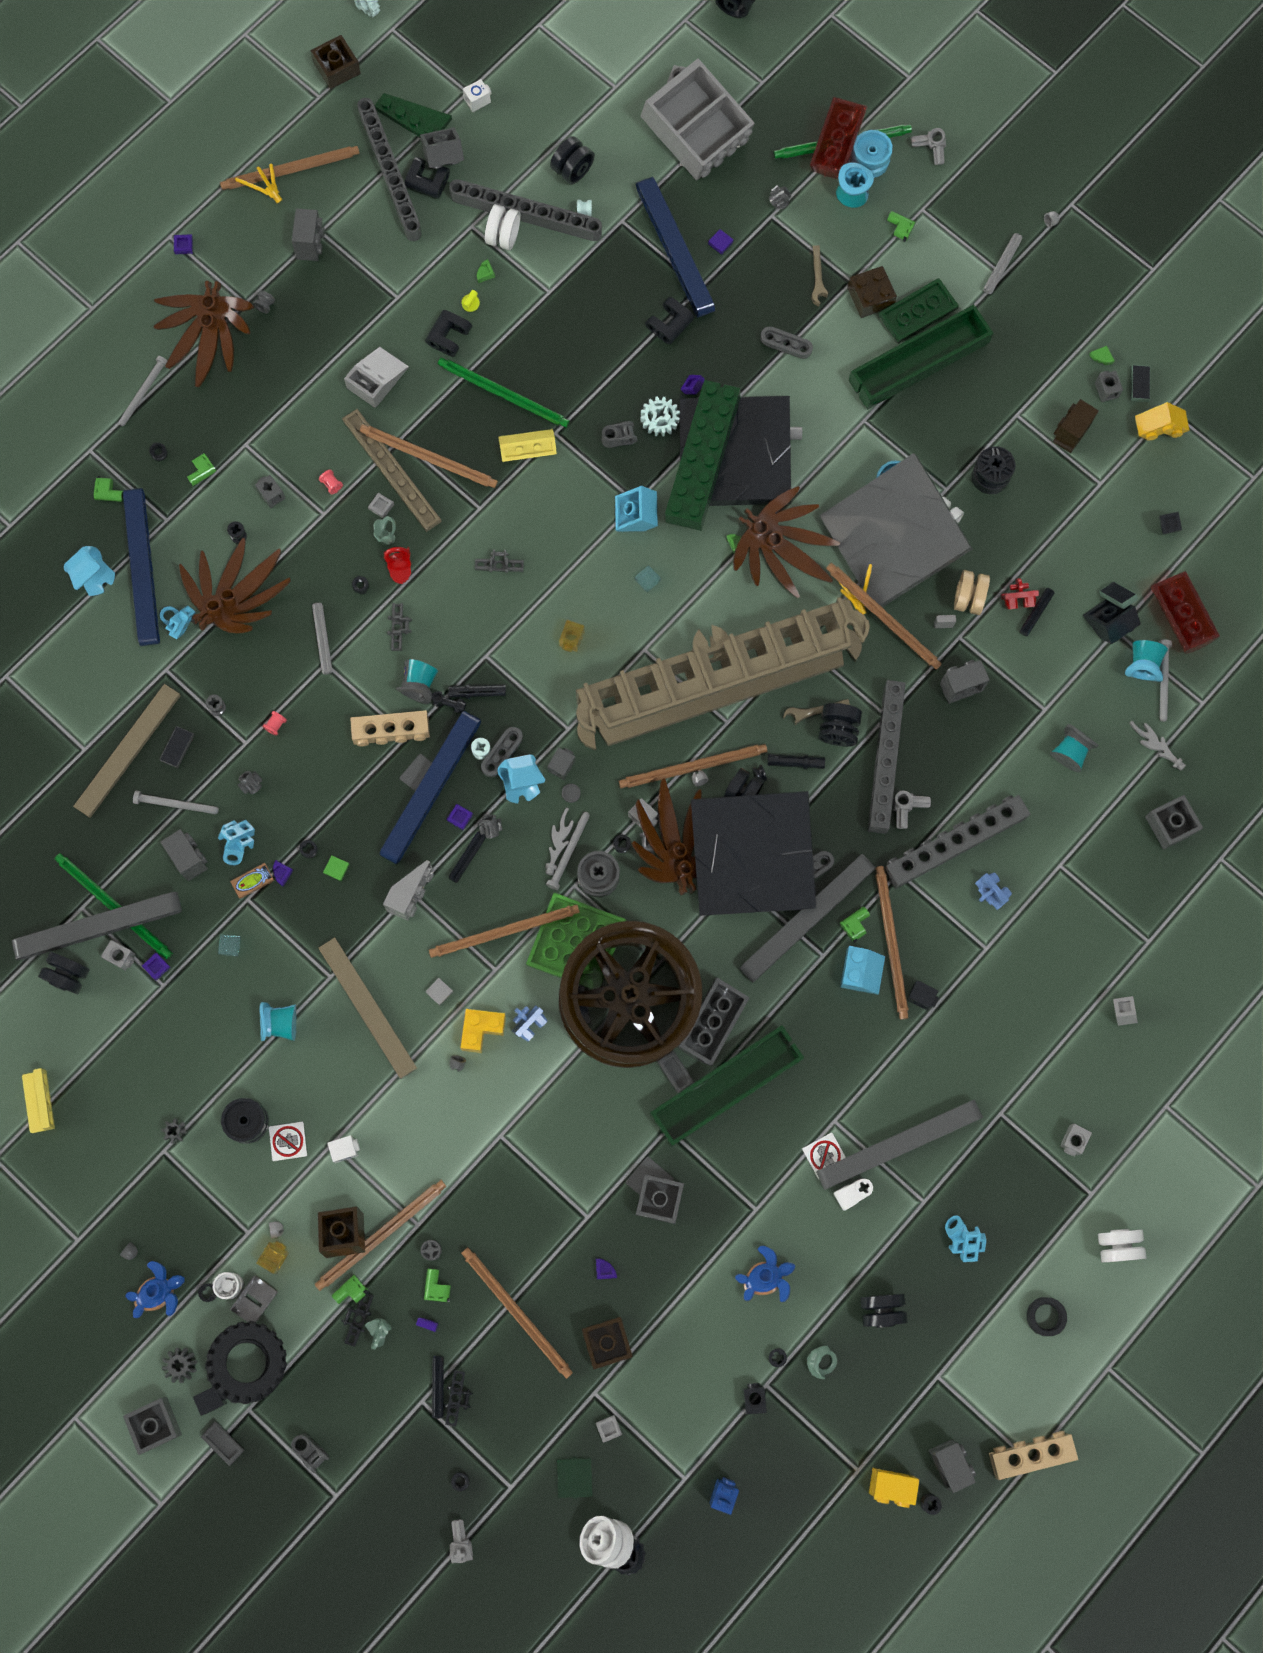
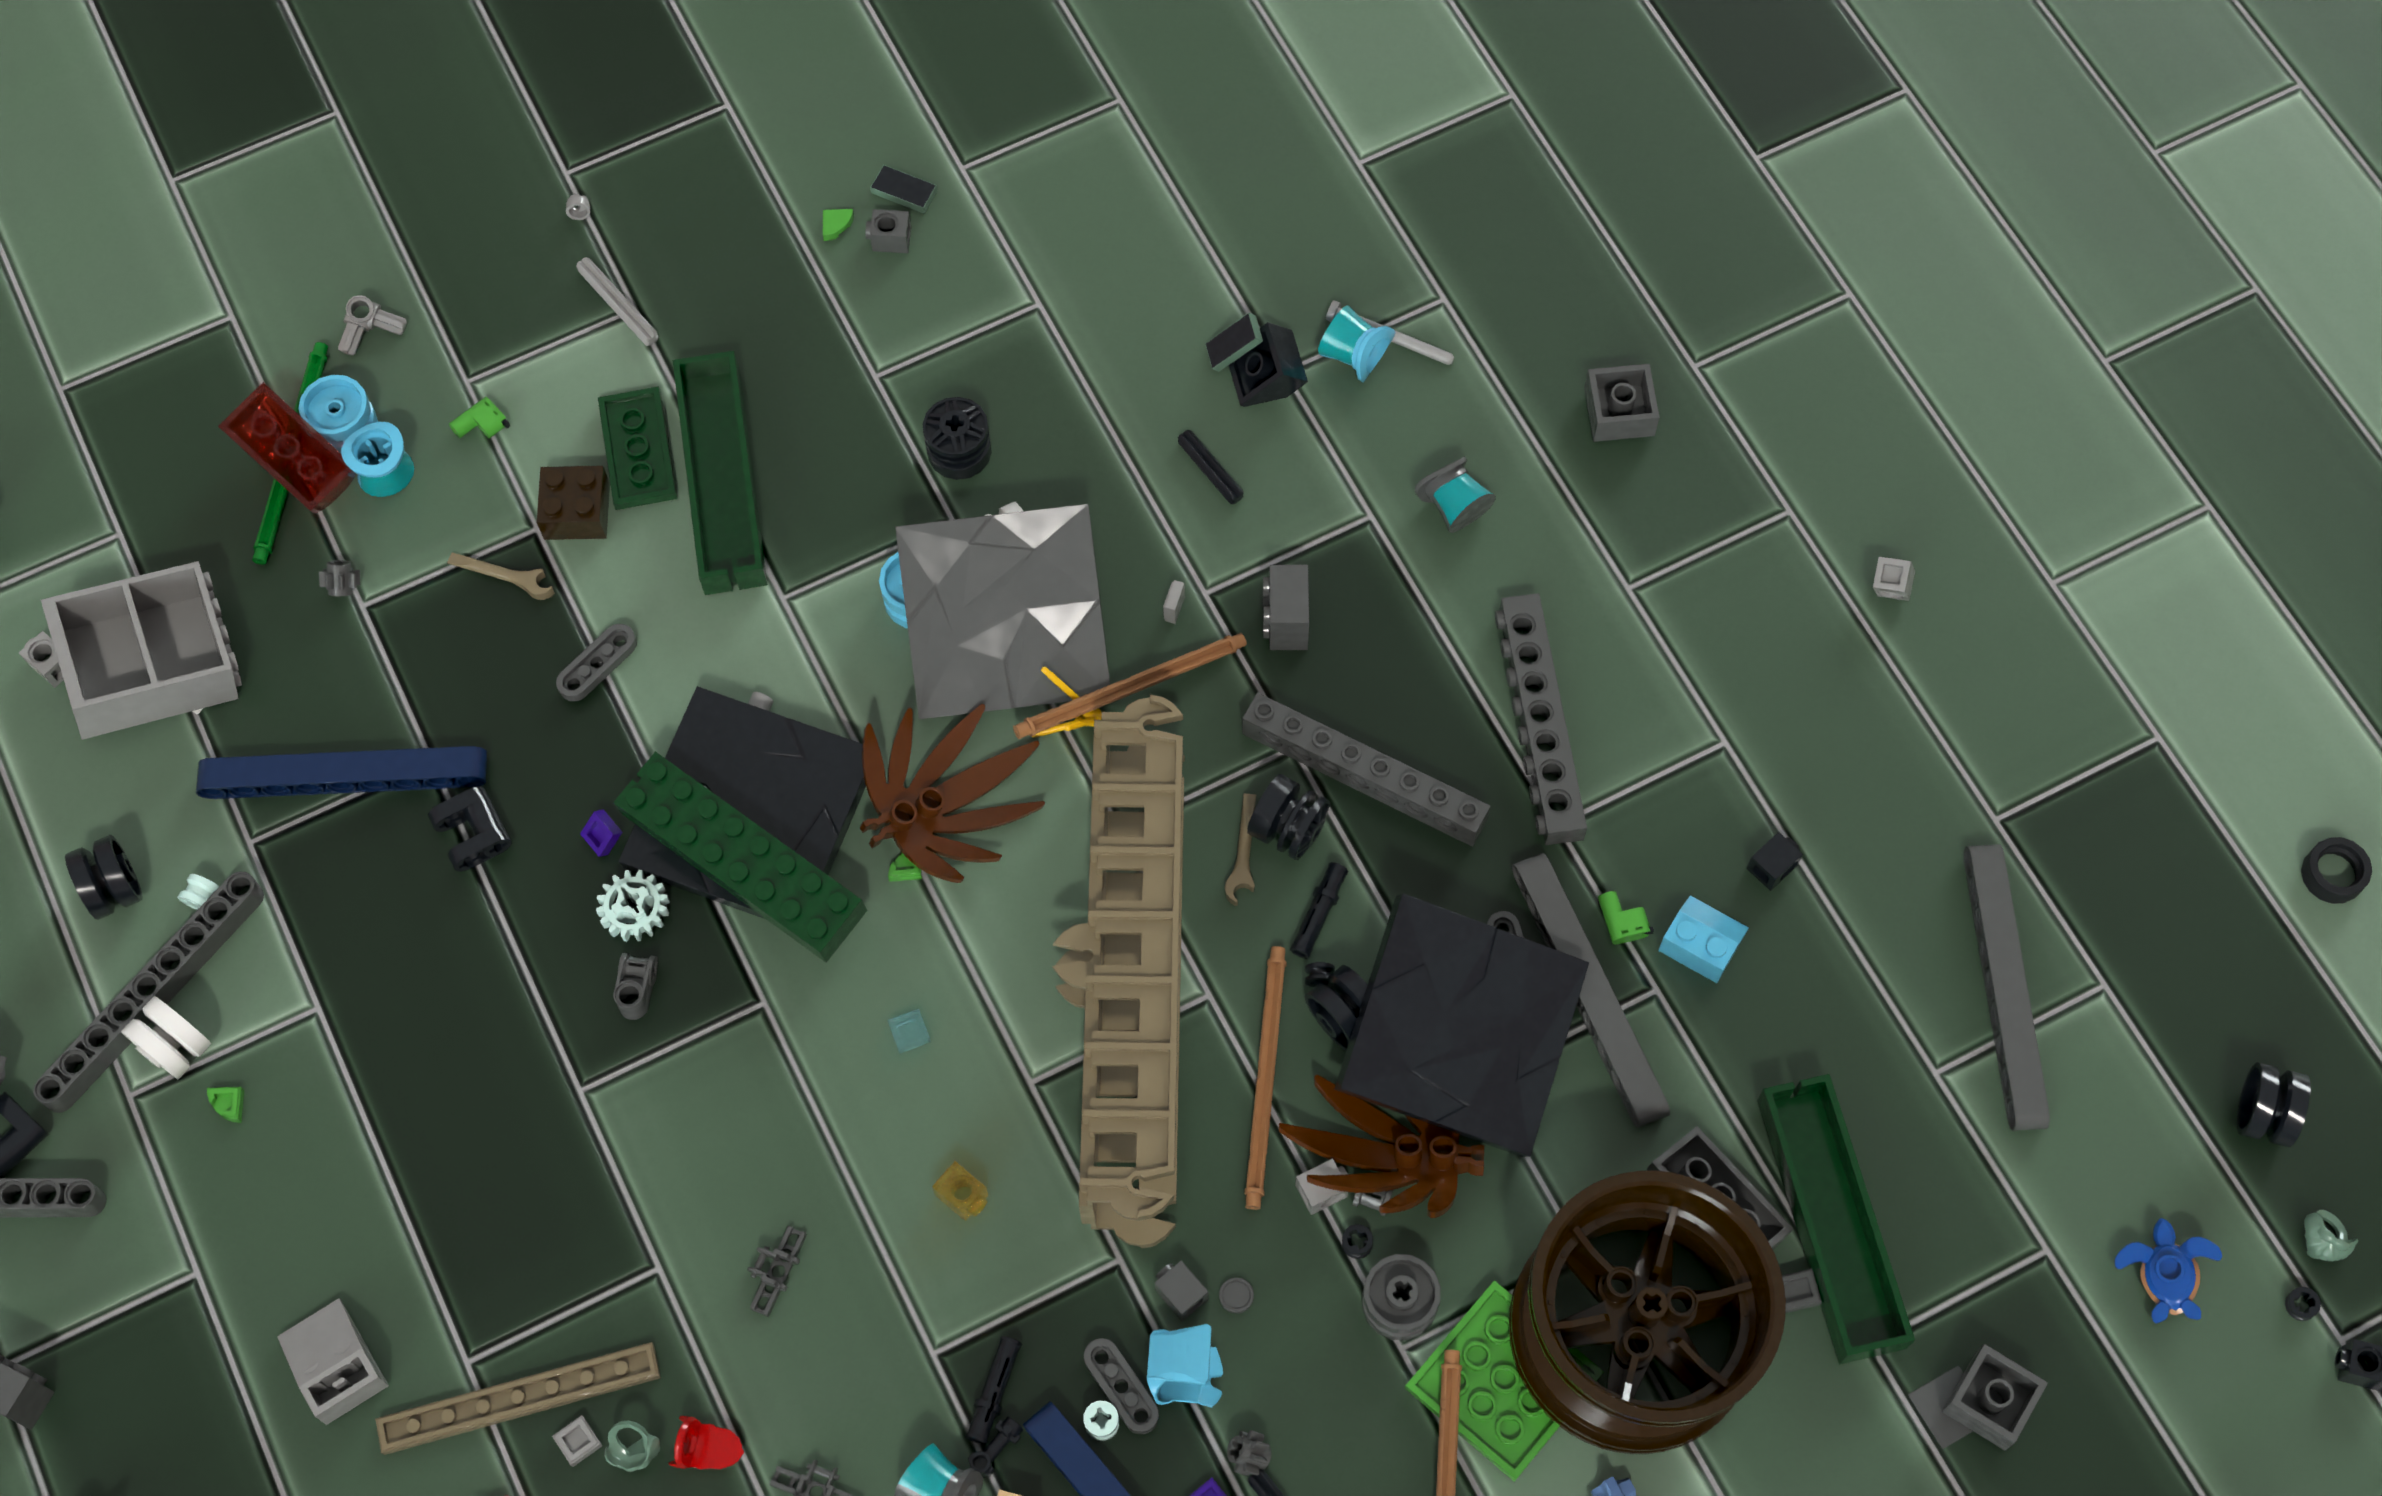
camera: 65 degrees left, 10 degrees down
medium nougat piece [359,424,498,488] -> none
black connector [425,310,472,357] -> none
green piece [438,357,570,428] -> none
neon yellow plate [462,290,480,312] -> none
light yellow panel [499,429,557,462] -> none
light grey piece [545,808,574,876] -> none
light grey bar [546,812,590,890] -> none
medium azure slope [615,486,658,532] -> none
light grey hinge [692,770,709,787] -> none
dark purple tile [708,229,733,255] -> none
sticker [802,1133,846,1179] -> none
white piece [833,1179,873,1211] -> none
medium nougat piece [875,866,909,1020] -> none
light grey axle [893,791,931,829] -> none
medium azure piece [945,1216,986,1262] -> none
tan wheel [954,570,990,615] -> none
medium blue hips [975,873,1012,910] -> none
red hips [1001,578,1039,609] -> none
dark brown brick [1053,399,1099,453] -> none
light grey brick [1060,1124,1092,1157] -> none
white wheel [1098,1229,1147,1262] -> none
light grey piece [1129,721,1186,771] -> none
yellow brick [1135,402,1190,440] -> none
clear red brick [1151,571,1220,654] -> none
black brick [1159,511,1182,535] -> none

